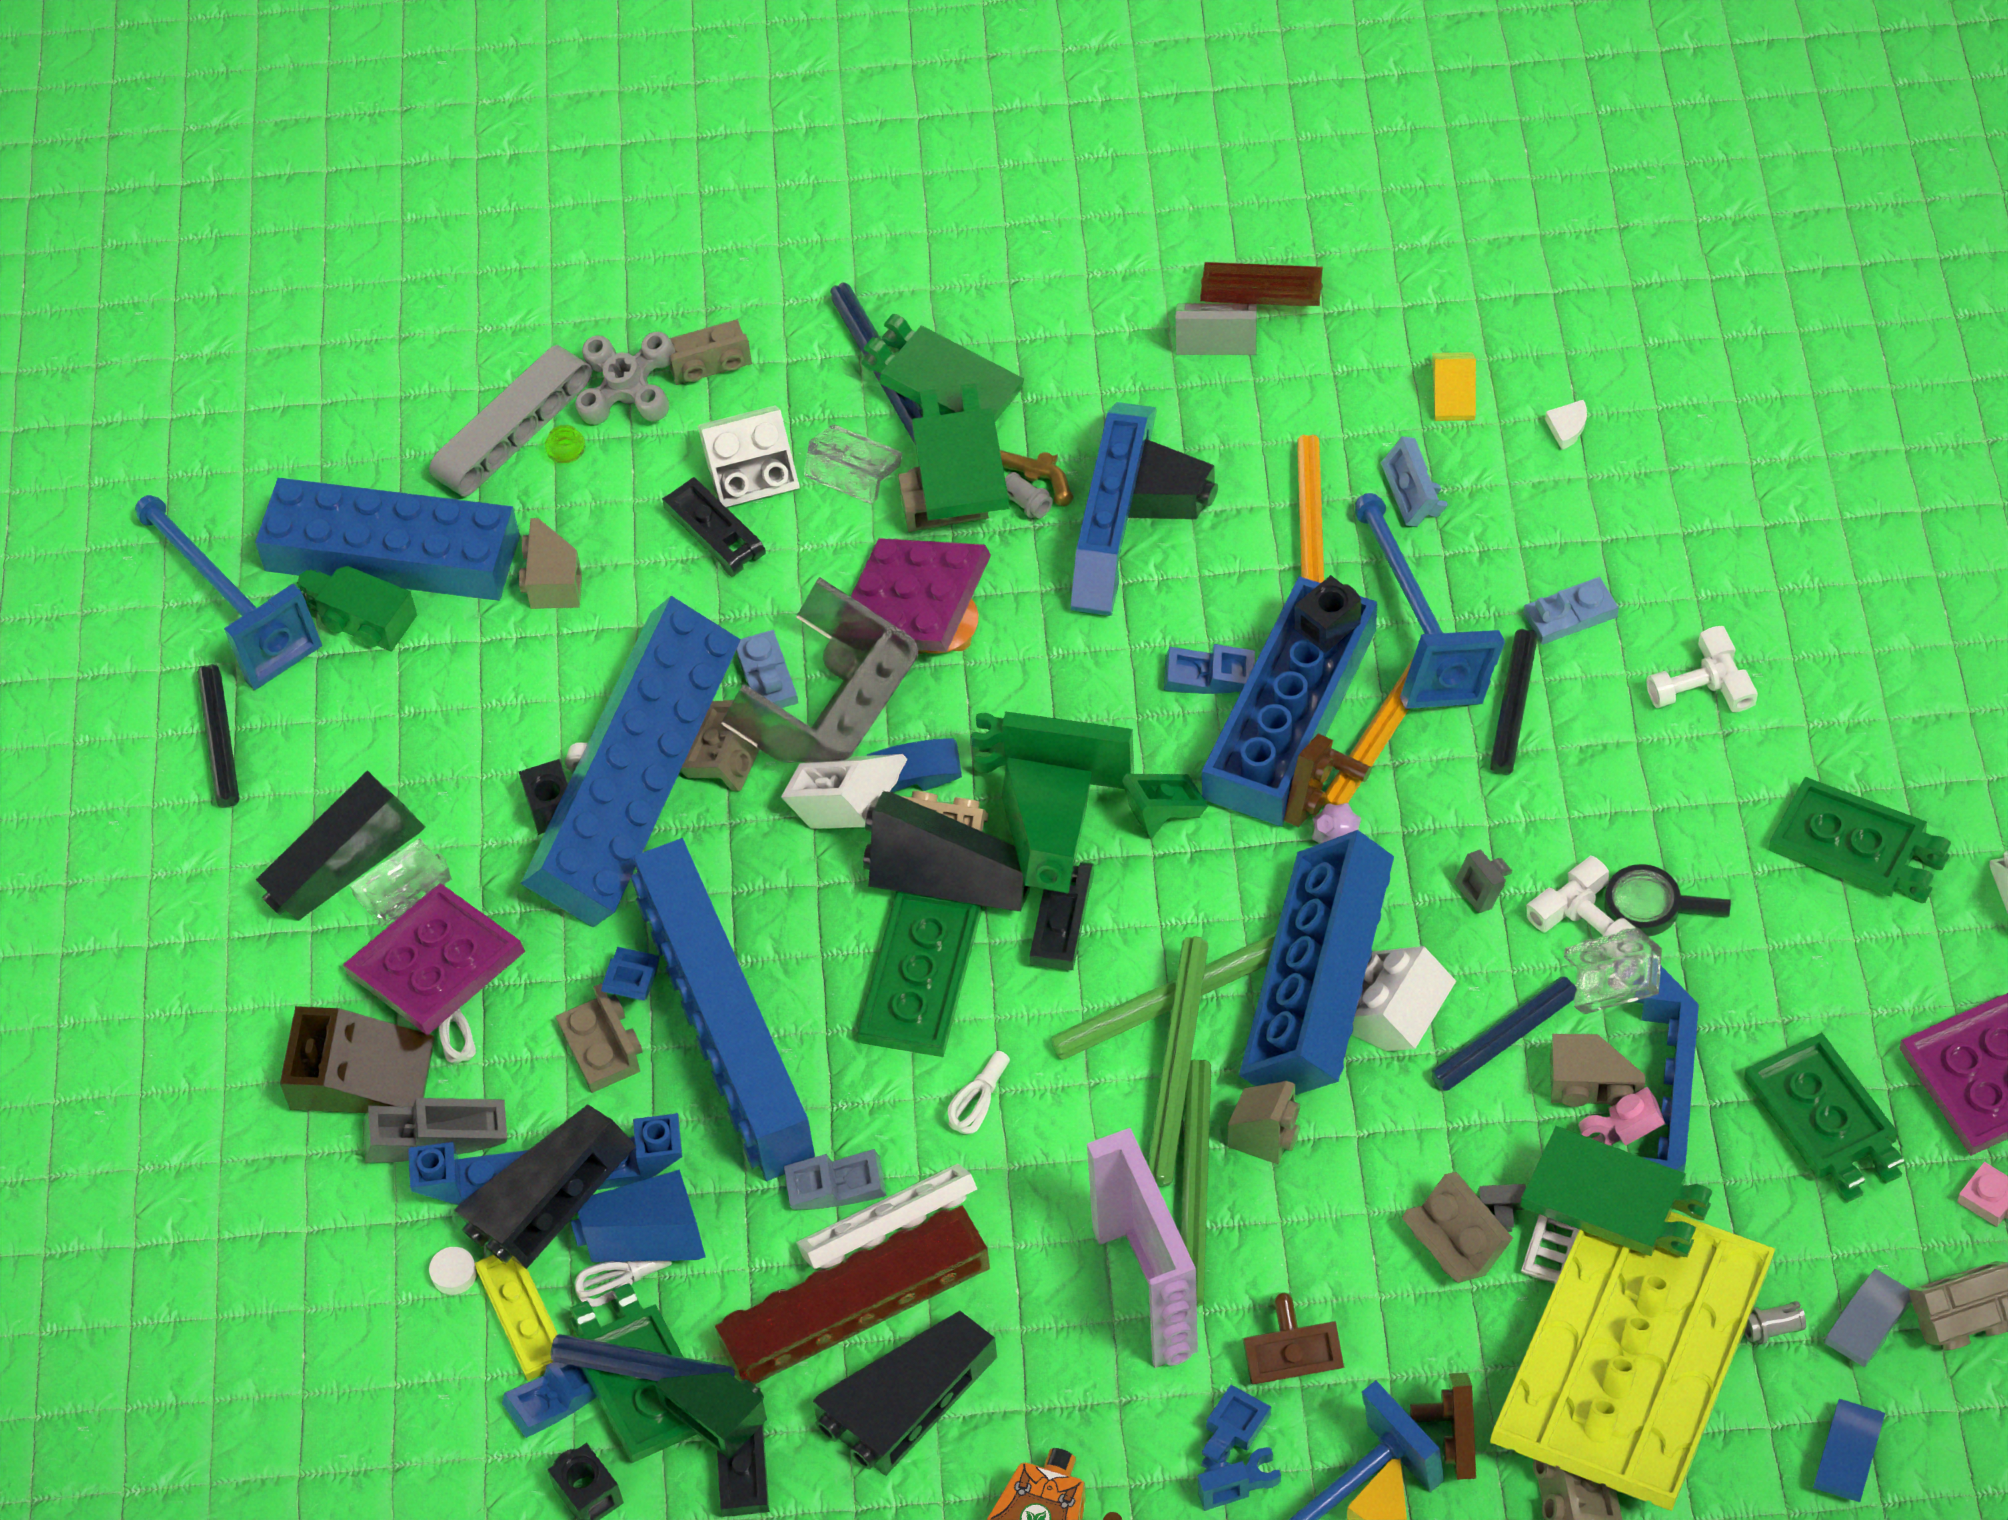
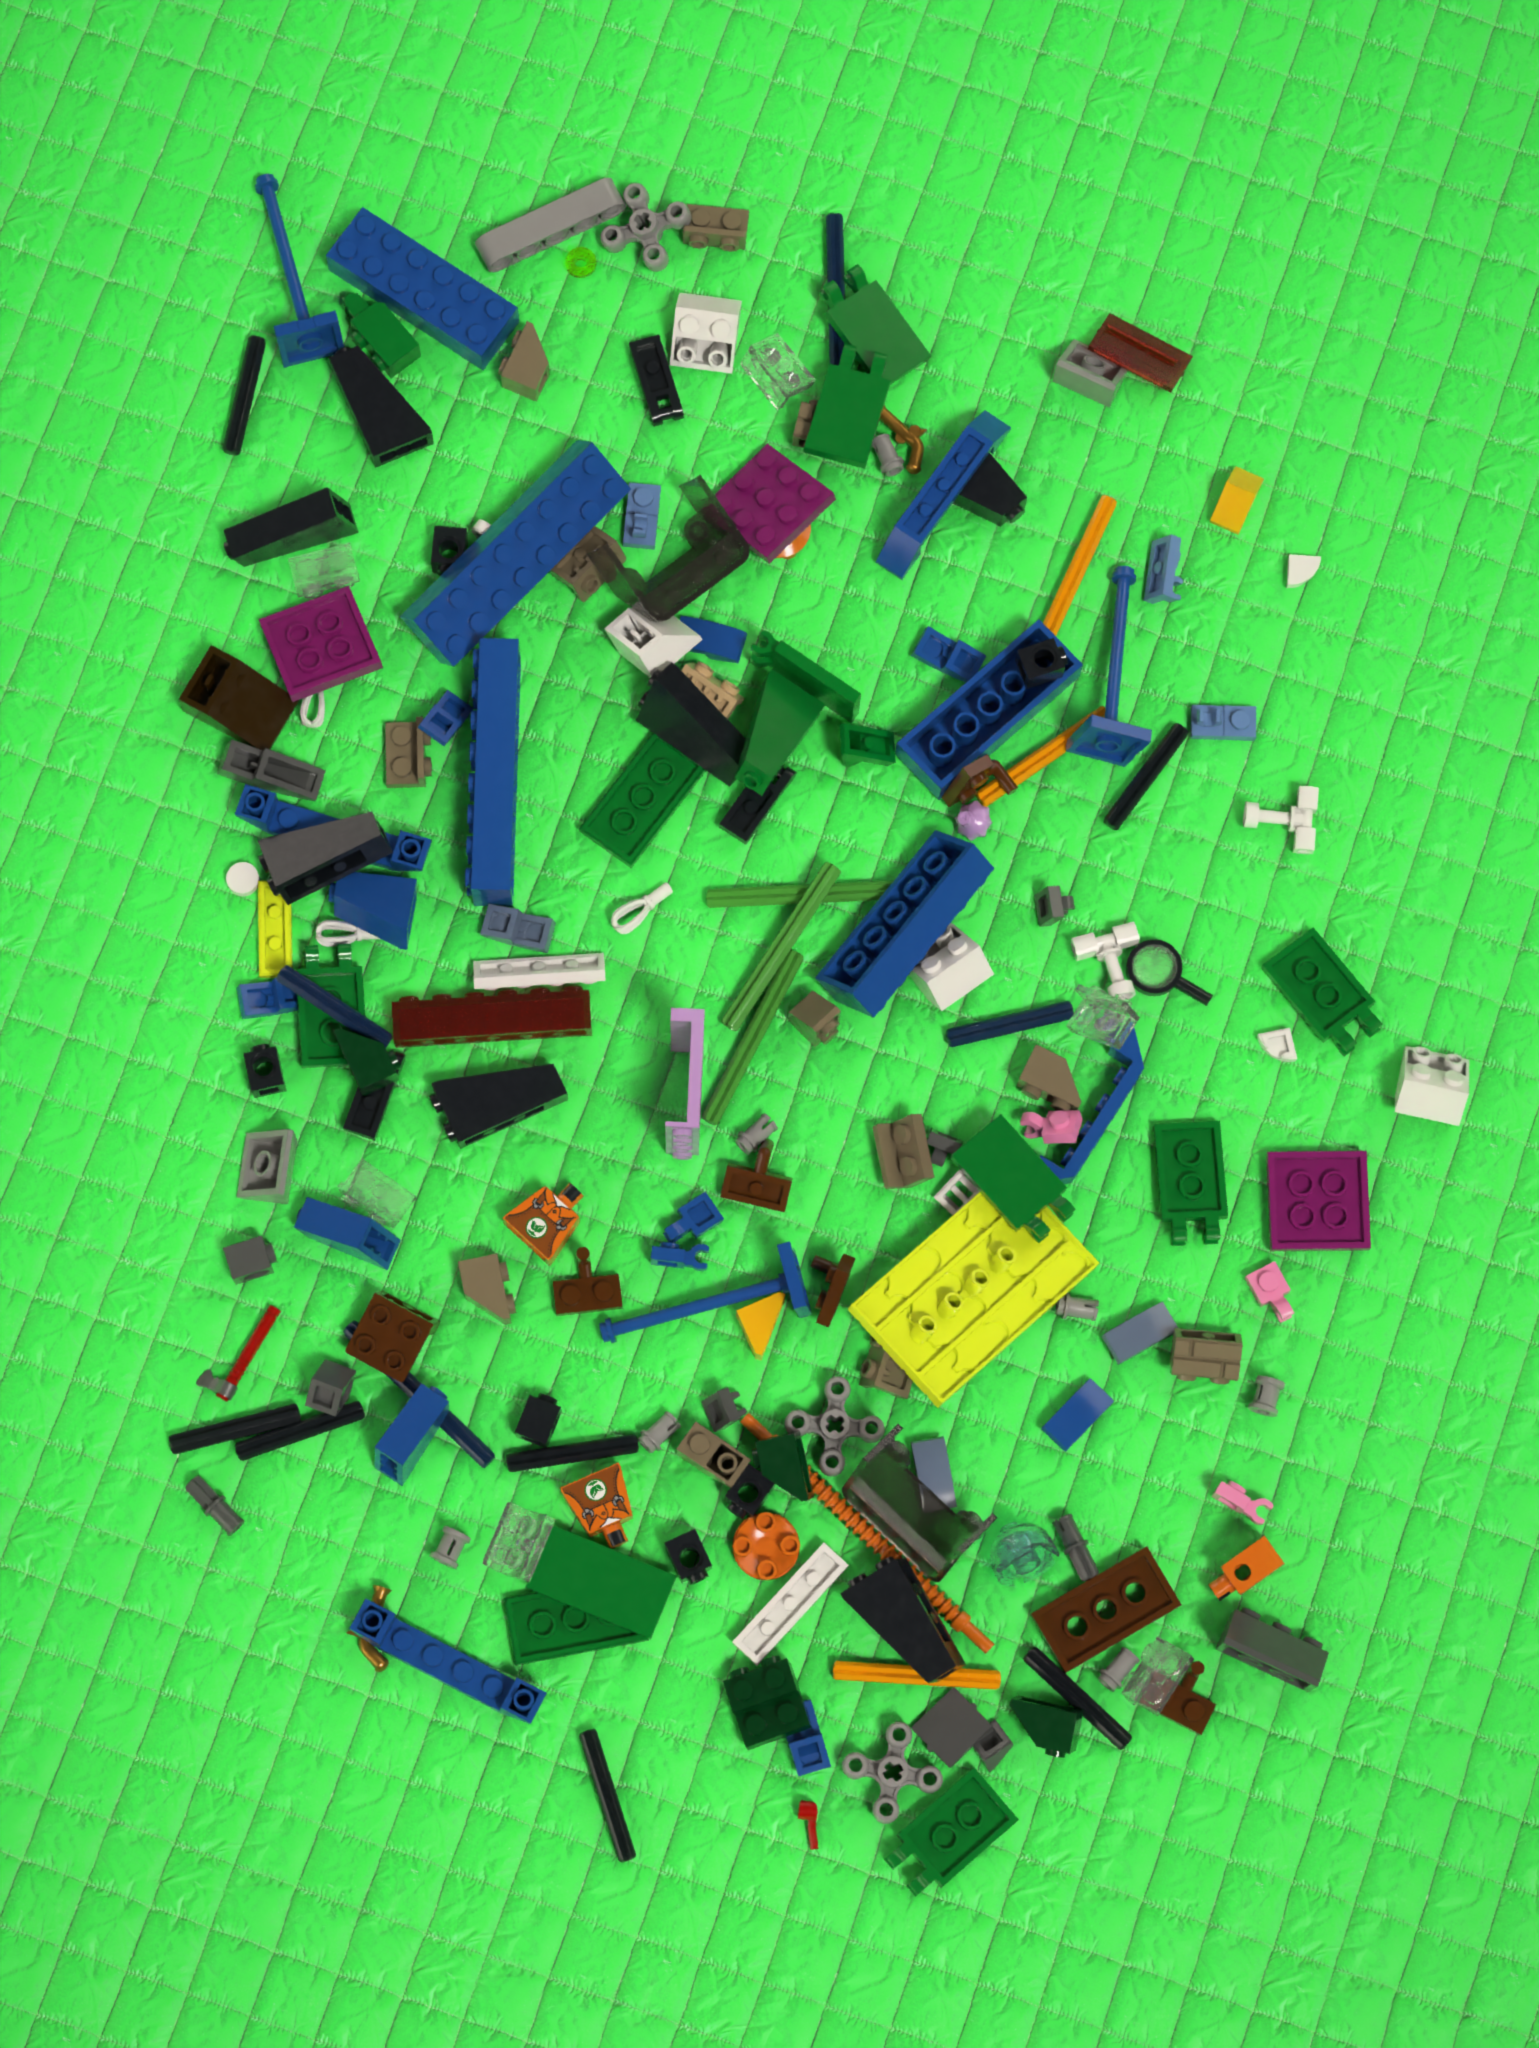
camera: 15 degrees right, 20 degrees up
none -> black slope [329,346,434,468]
none -> light grey pin [735,1113,778,1155]
none -> white tile [1257,1028,1297,1062]

